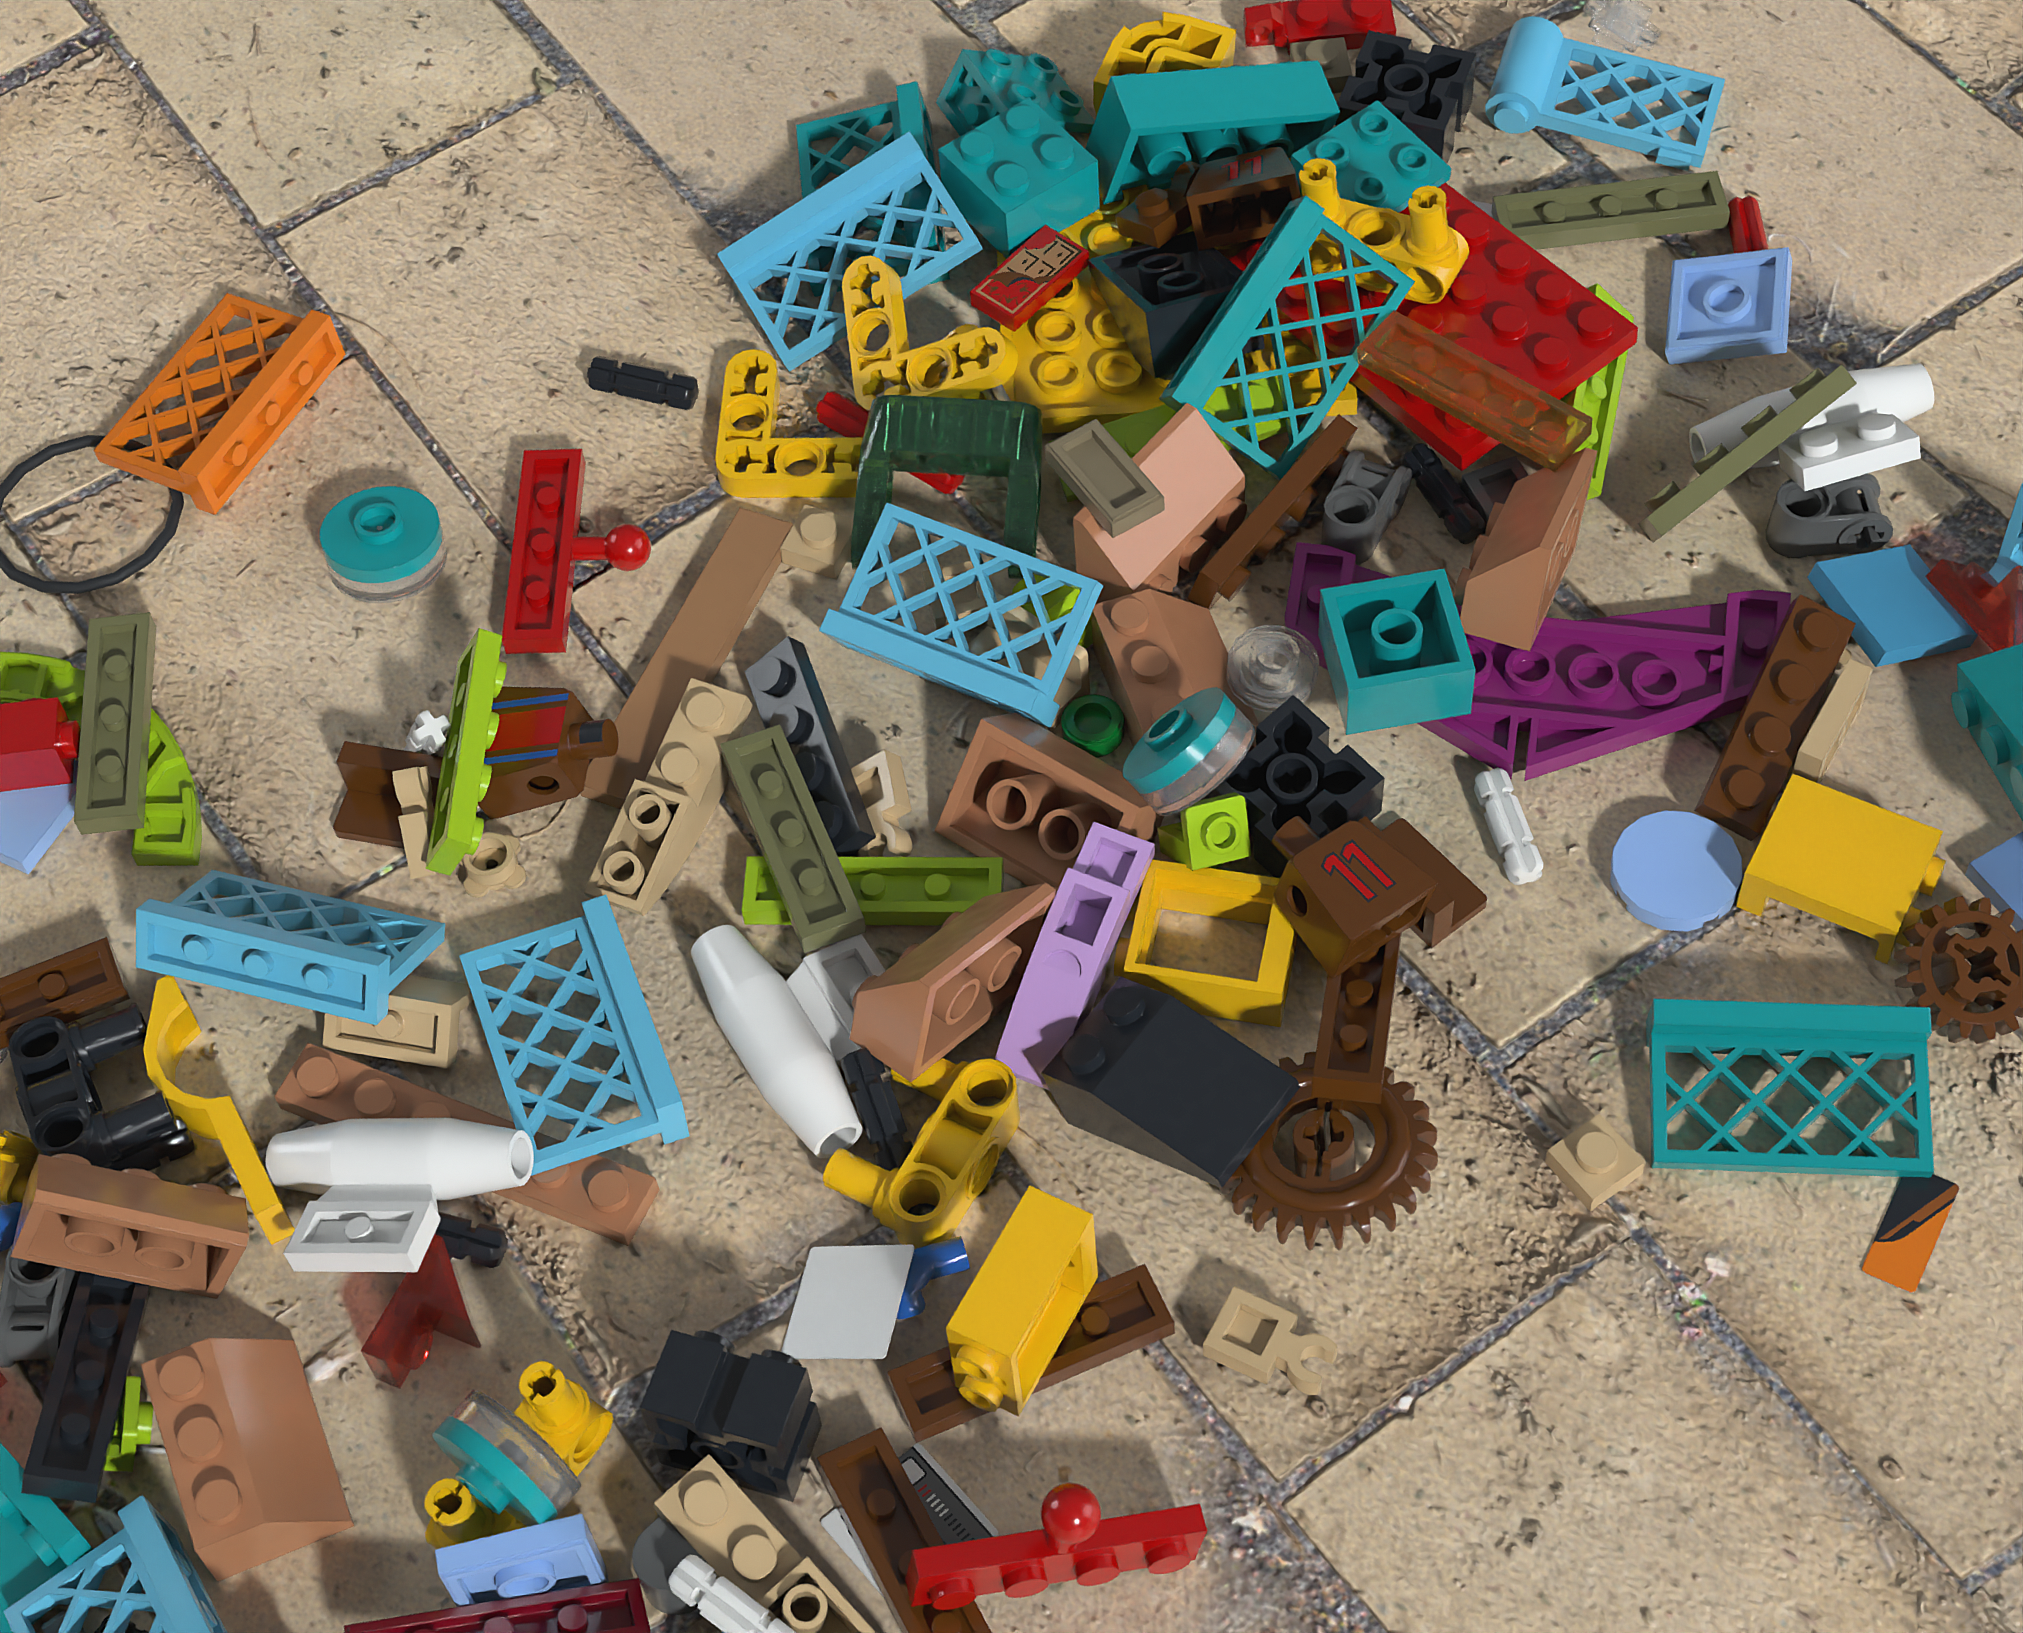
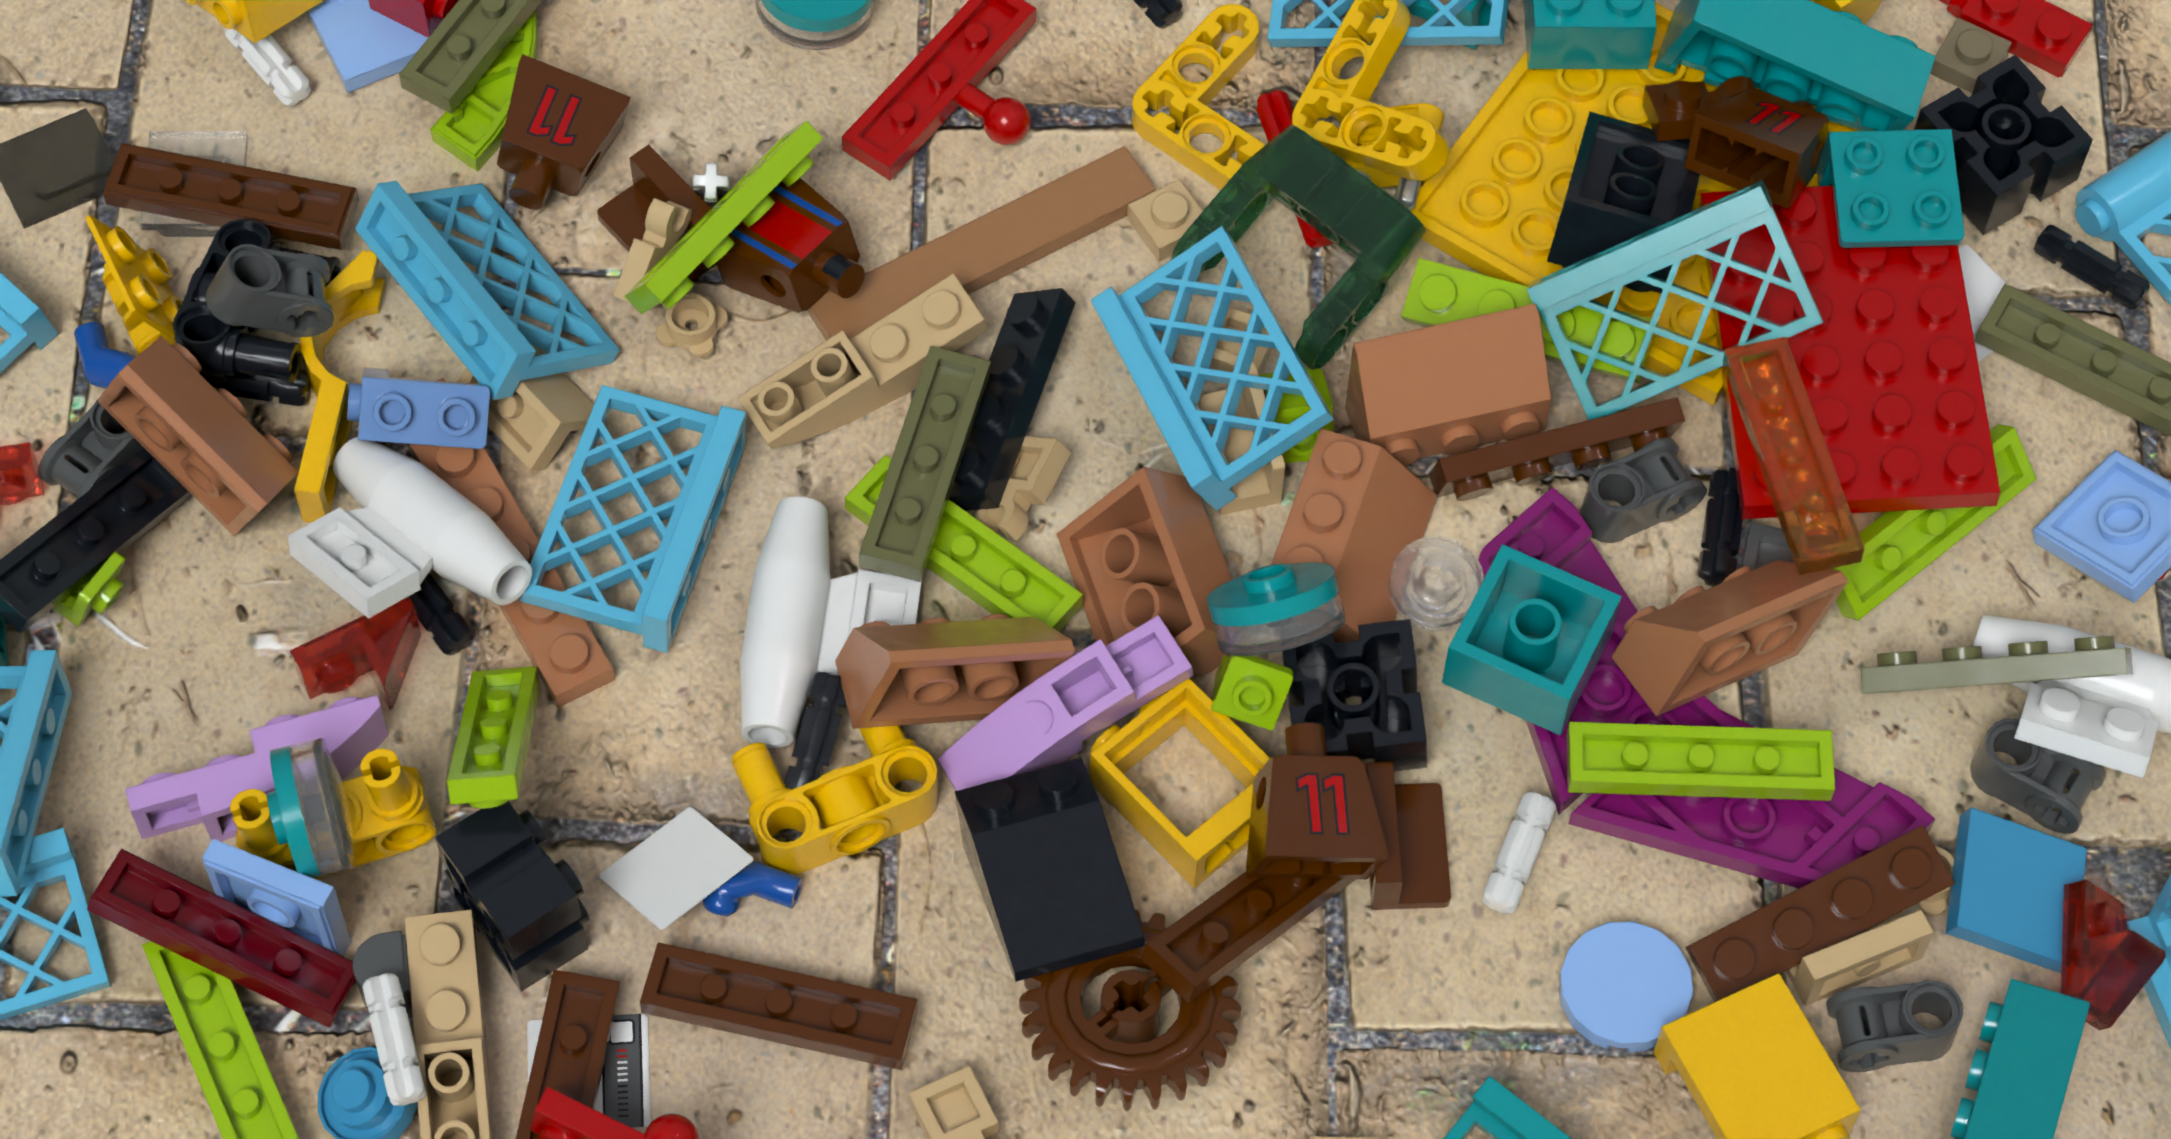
camera: 30 degrees right, 5 degrees up
nougat slope [141,1338,354,1582] -> none
yellow window [946,1185,1098,1417] -> none
tile [970,225,1089,332] -> none
dark tan tile [1044,419,1165,538] -> none
green tile [1061,694,1124,758] -> none
yellow piece [1299,158,1469,304] -> none
none -> lavender slope [125,695,389,841]
none -> dark grey piece [205,244,334,337]
none -> medium blue bracket [347,367,490,449]
none -> lime plate [447,666,540,809]
none -> reddish brown torso [497,54,631,210]
none -> lime plate [1566,722,1835,801]
none -> dark grey piece [1826,980,1963,1072]
none -> black axle [2033,225,2150,309]

